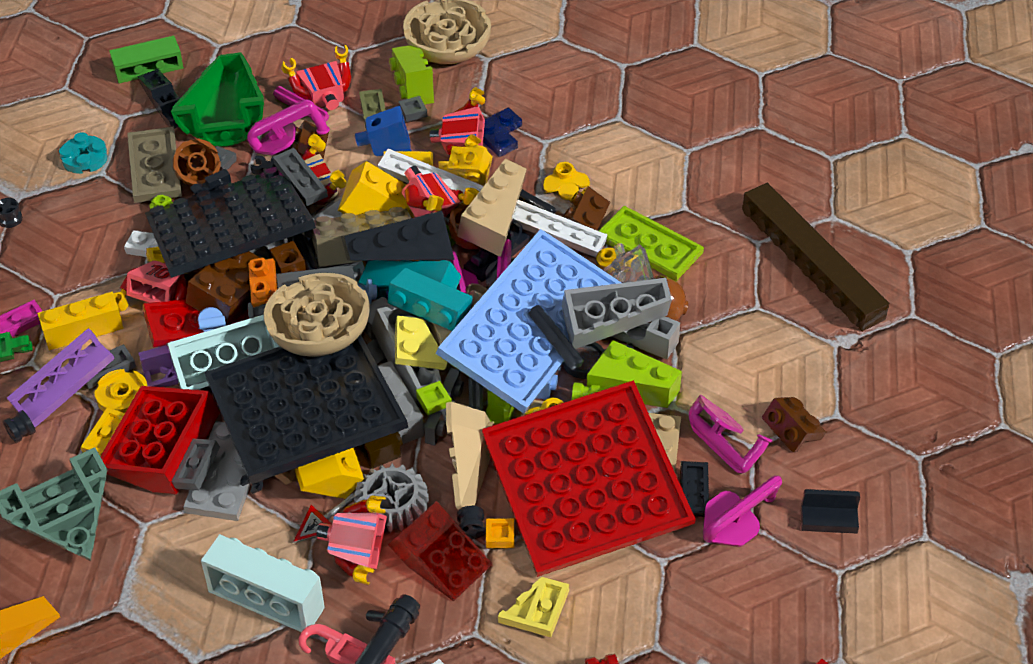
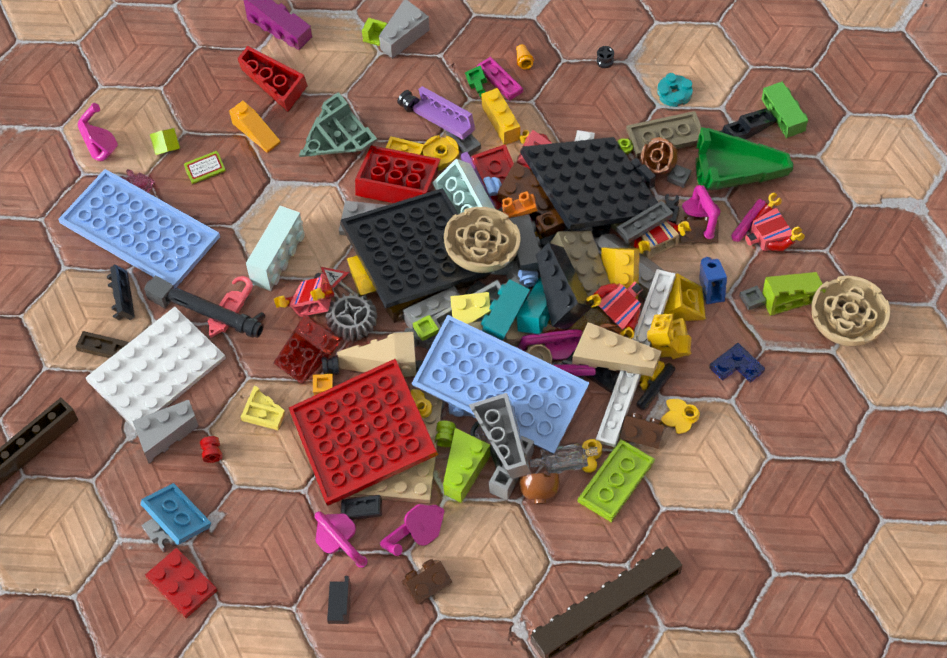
camera: 90 degrees right, 10 degrees up
dark grey plate [171,439,220,490] -> none
olive plate [359,89,386,128] -> none
torso [430,87,485,155] -> none
black axle [528,305,584,370] -> none

